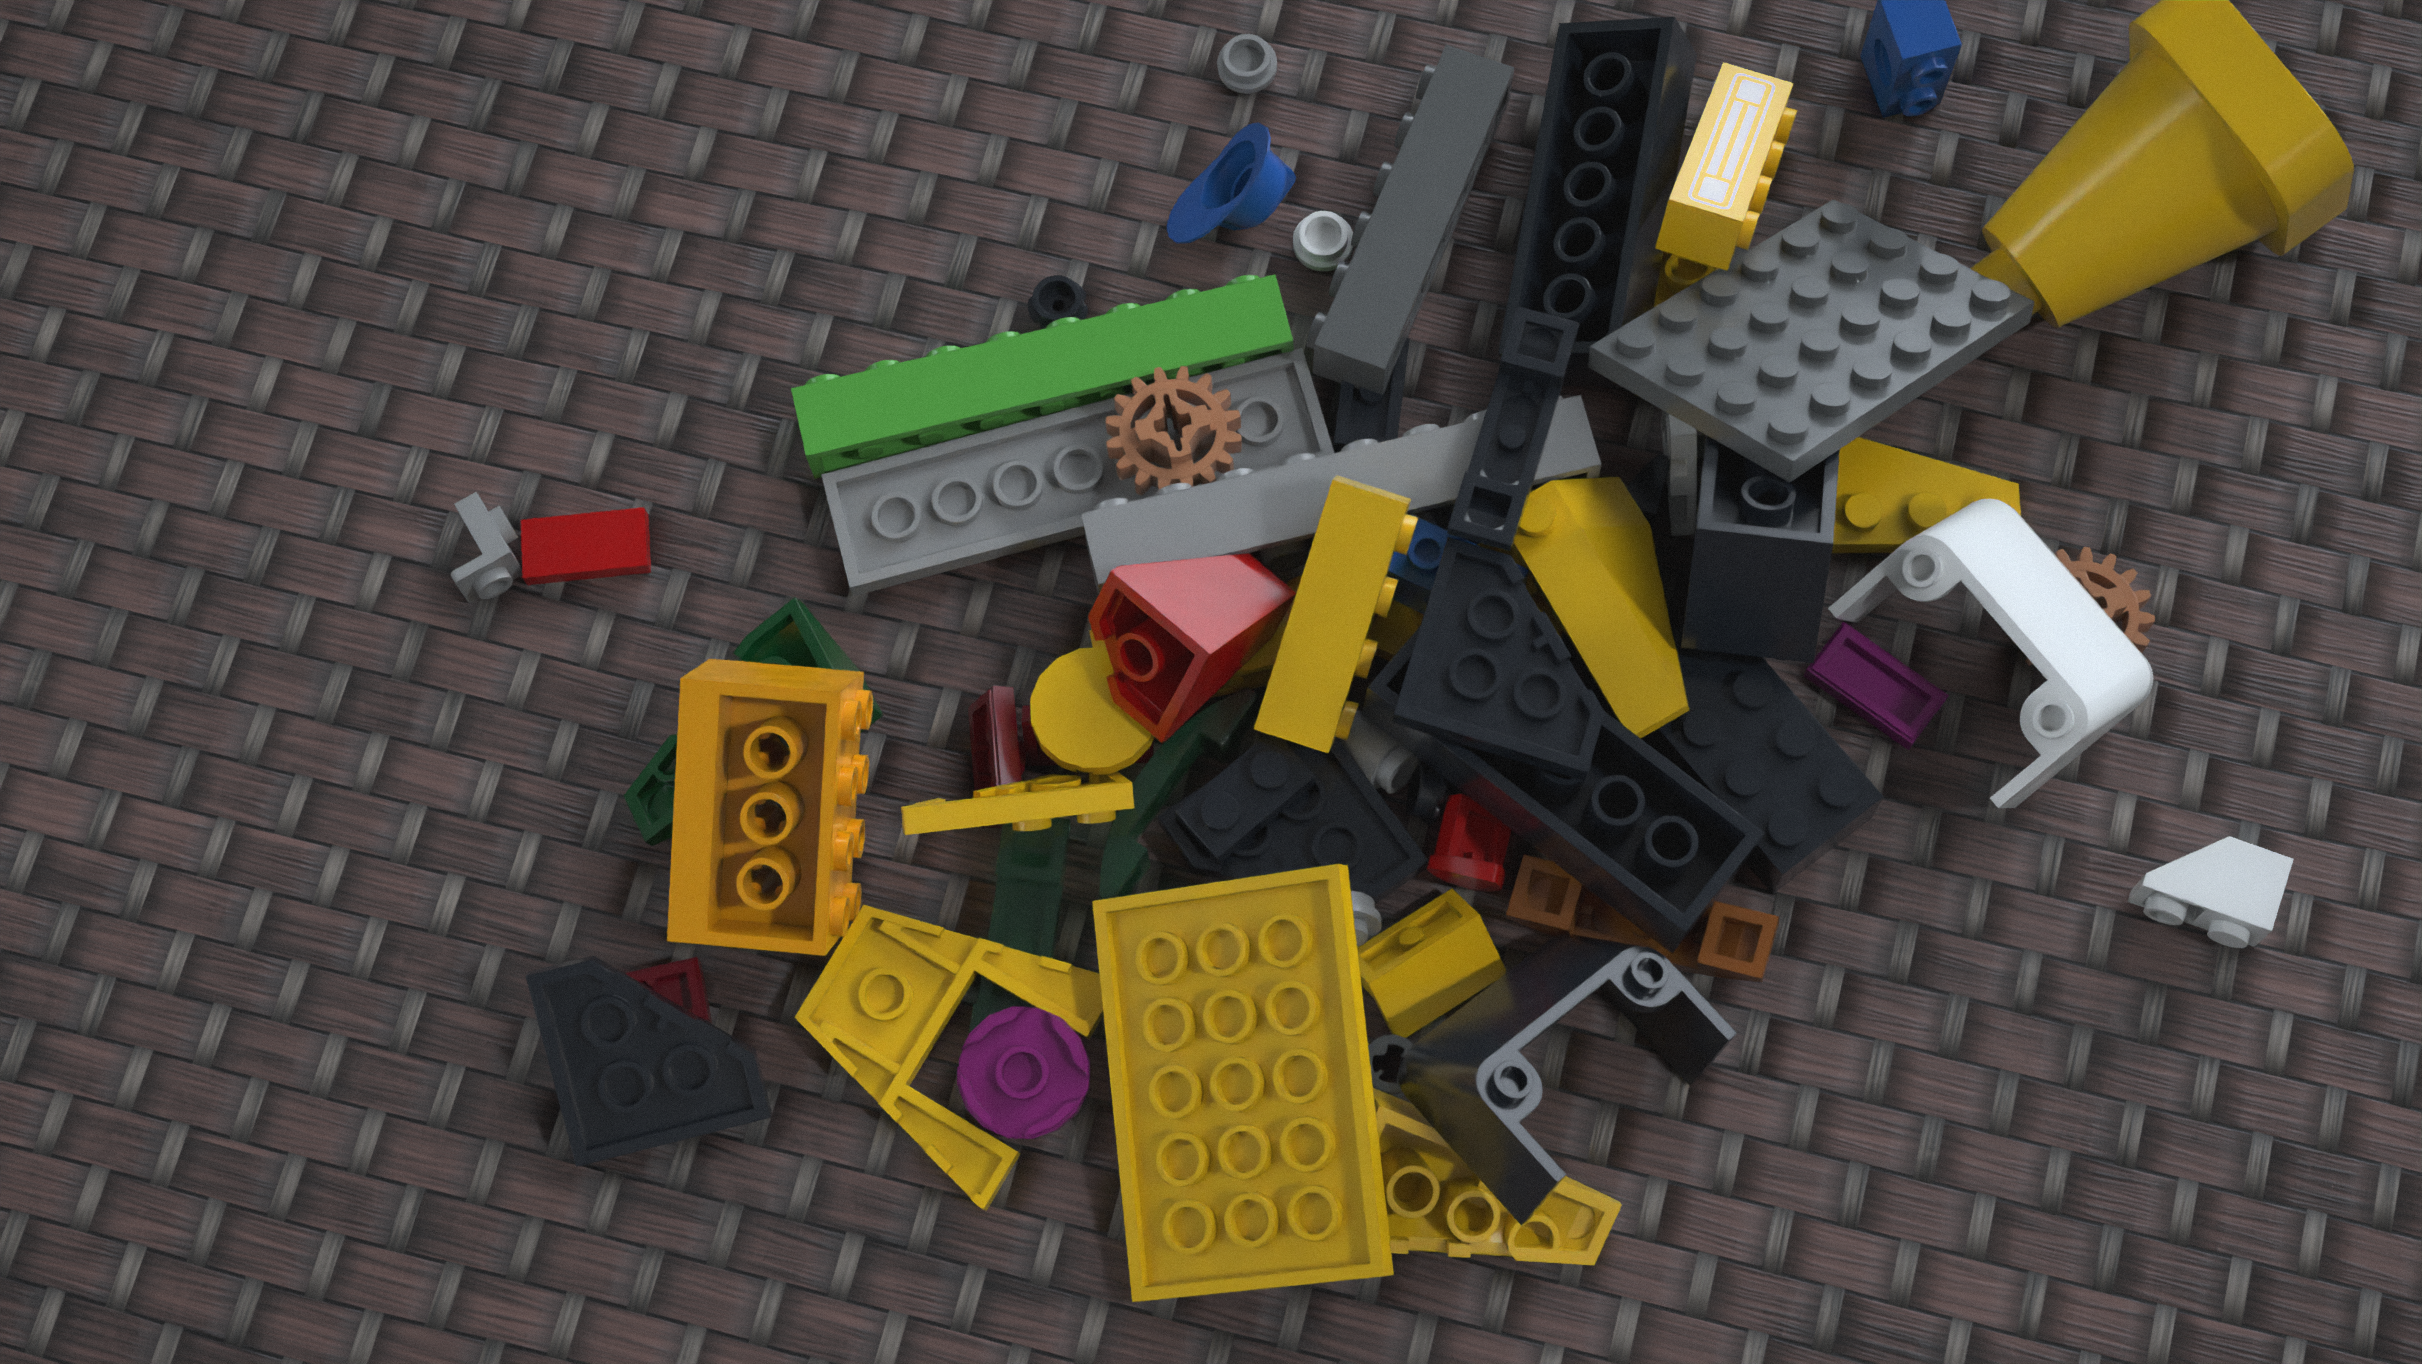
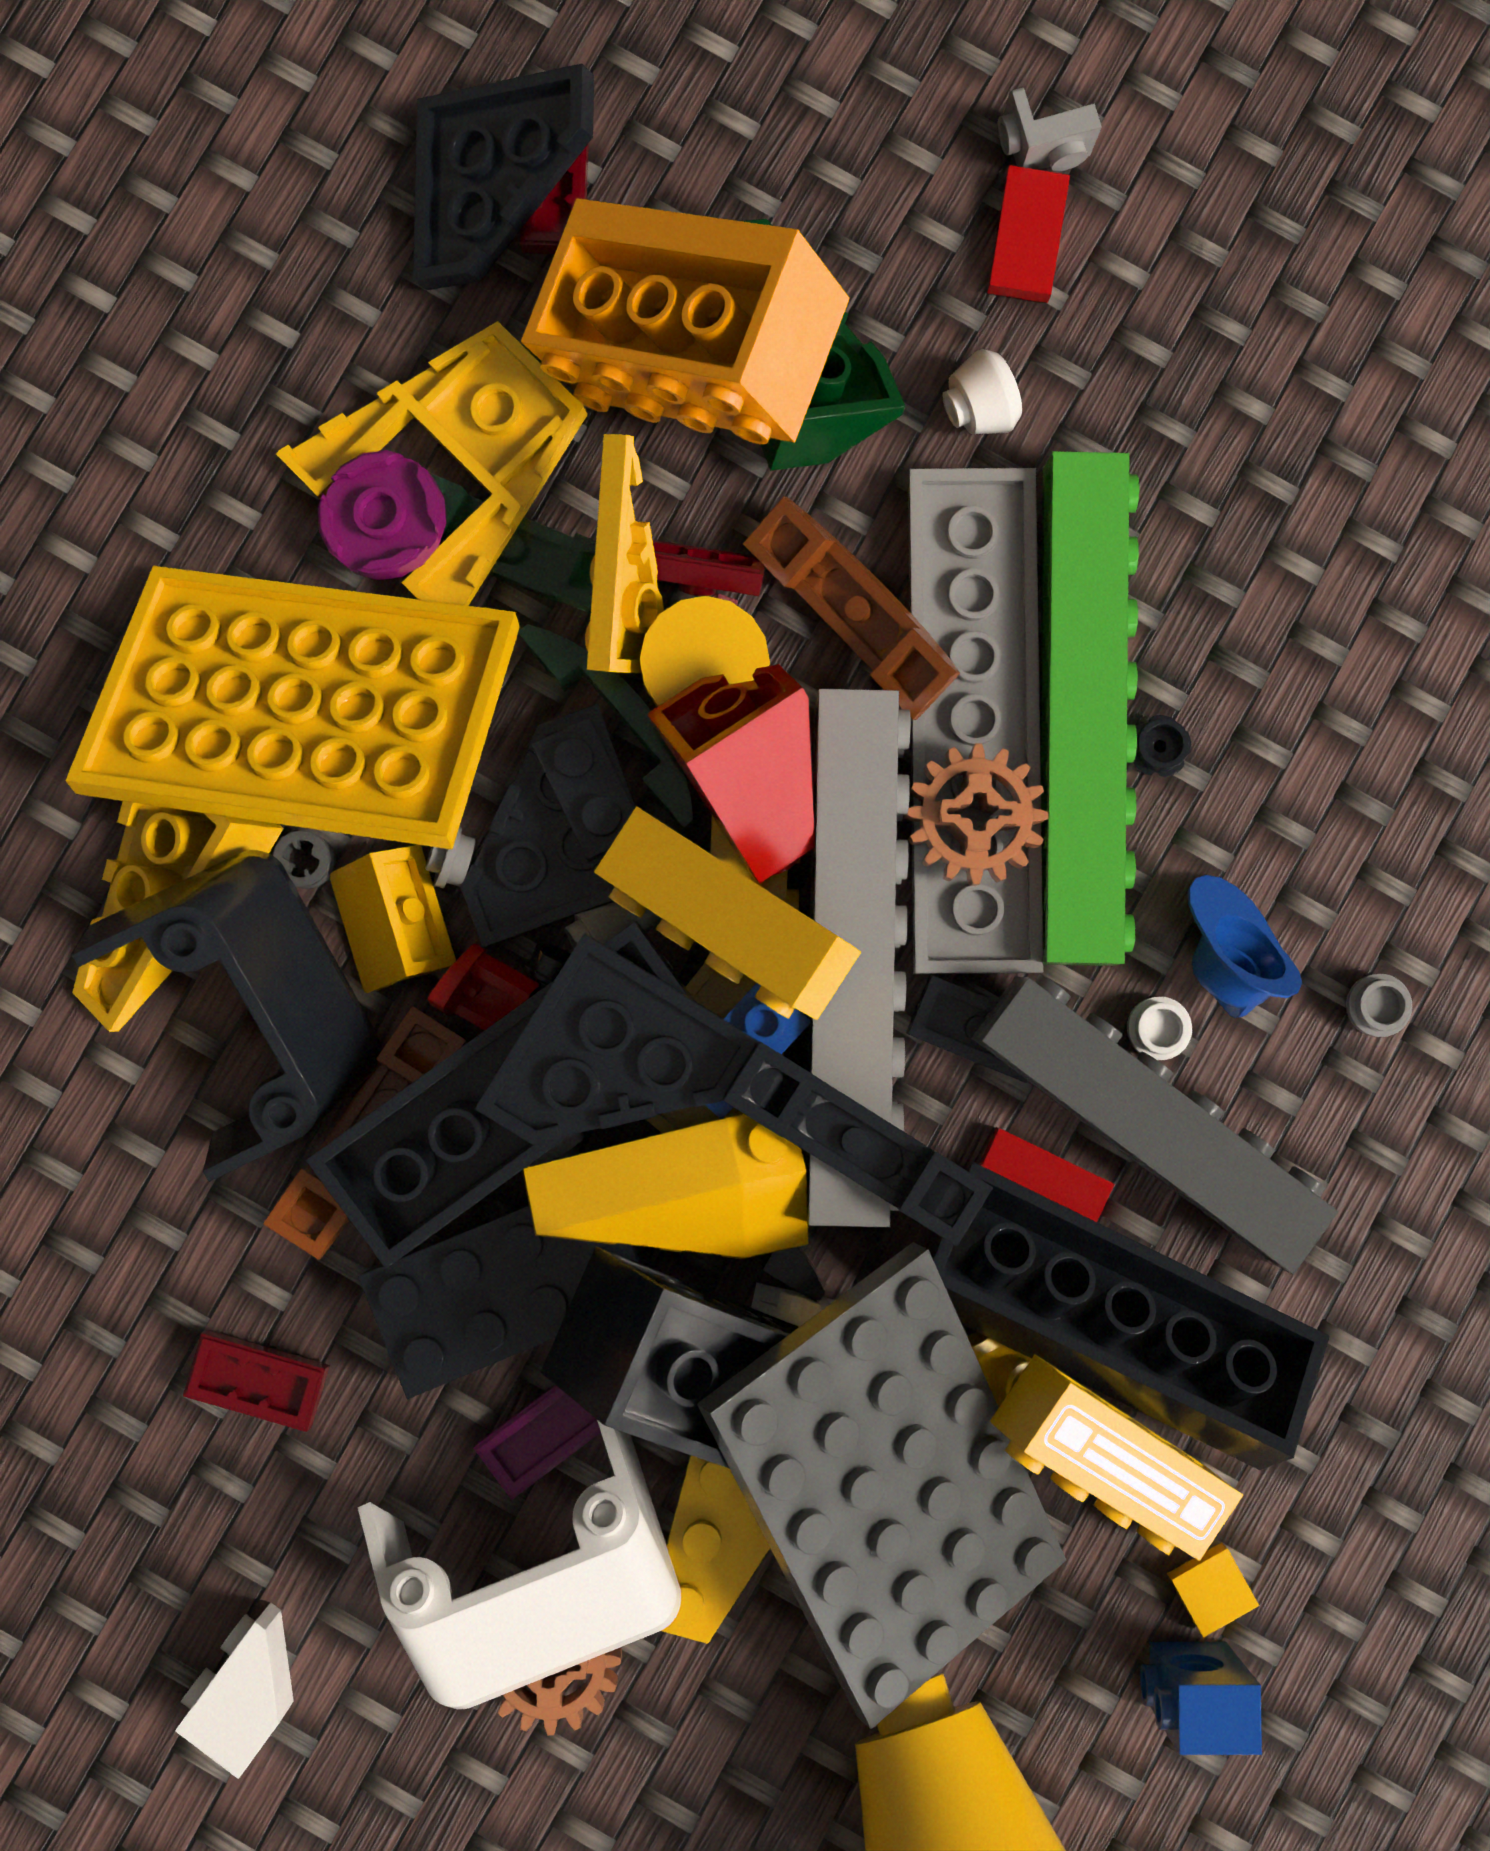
camera: 95 degrees right, 15 degrees up
none -> dark red plate [183,1330,330,1432]
none -> dark orange slope [743,496,960,720]
none -> white cone [943,349,1022,434]
none -> red tile [979,1127,1115,1222]
none -> yellow tile [1167,1542,1259,1638]

